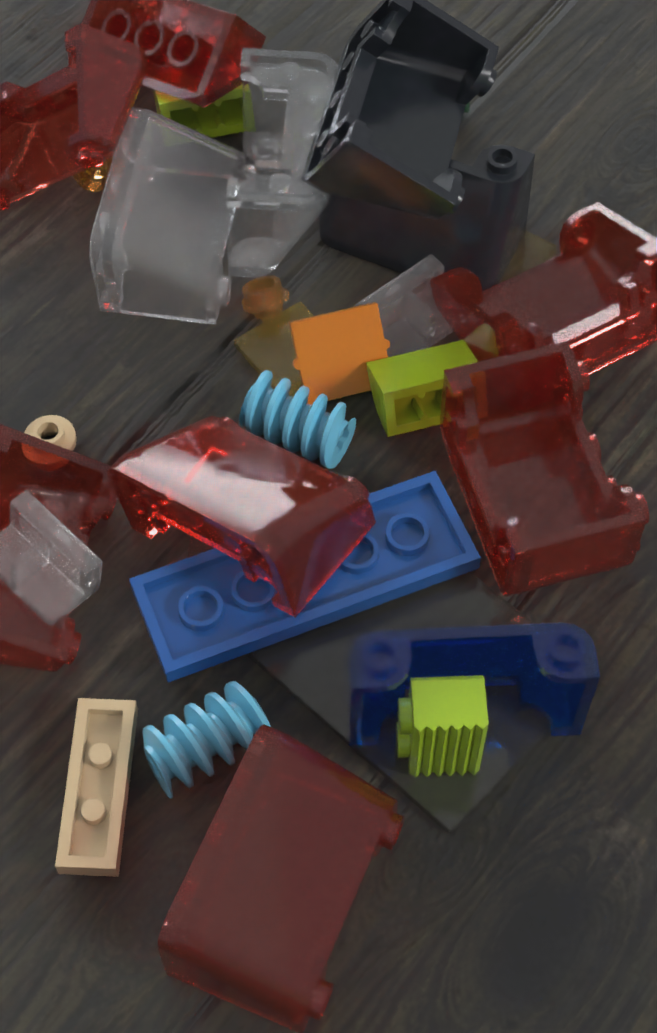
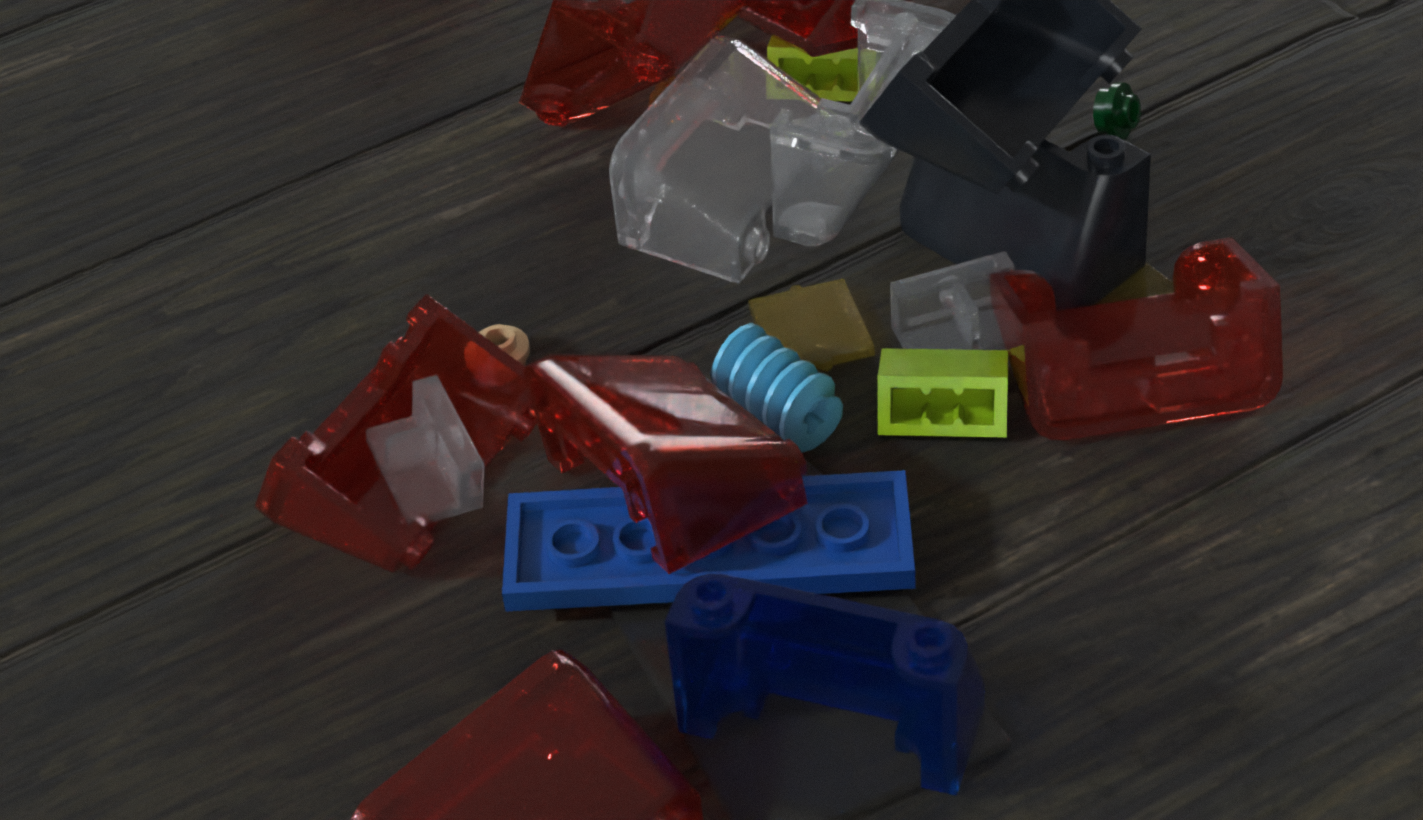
camera: 25 degrees right, 15 degrees down
tan plate [55,698,138,877] -> none
medium azure piece [142,681,275,799] -> none
clear orange plate [242,276,290,319] -> none
orange piece [289,302,390,405] -> none
lime brick [396,675,489,778] -> none
clear red windscreen [440,341,649,597] -> none

